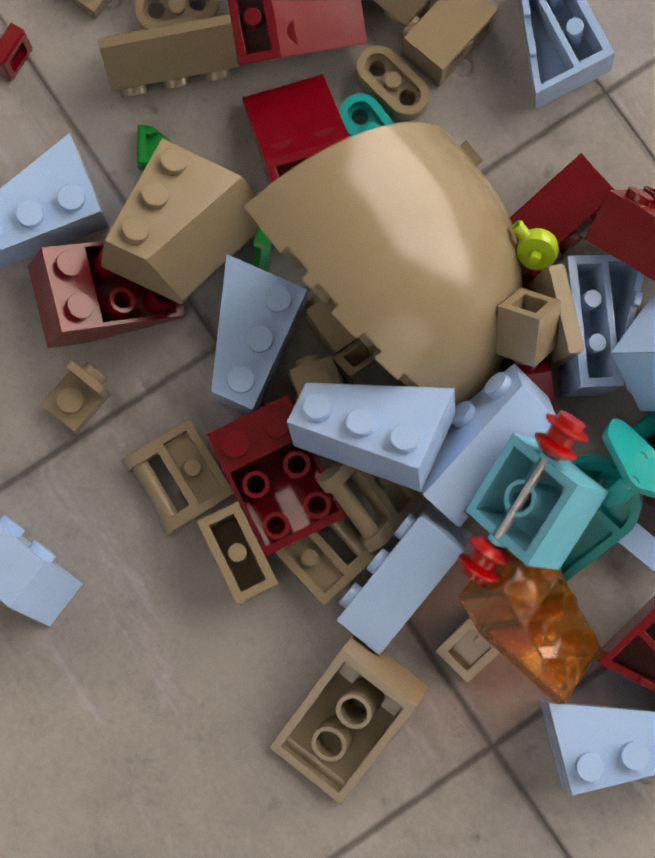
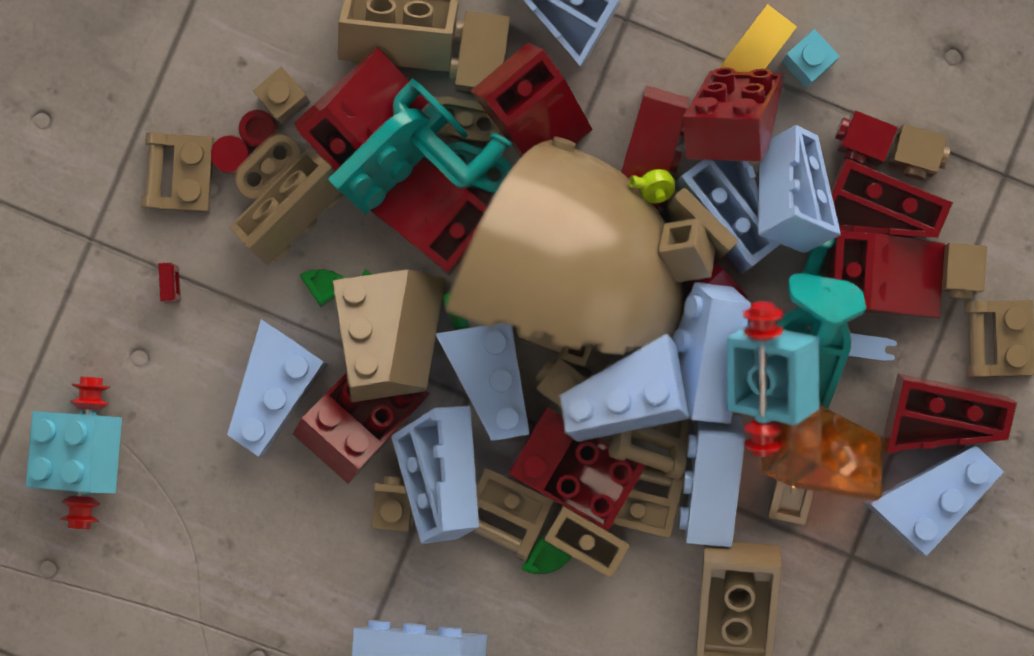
camera: 25 degrees left, 5 degrees up
none -> teal plate [328,78,511,215]
none -> light blue wedge [391,406,479,544]
none -> dark red slope [470,43,593,158]
none -> green tile [521,536,572,574]

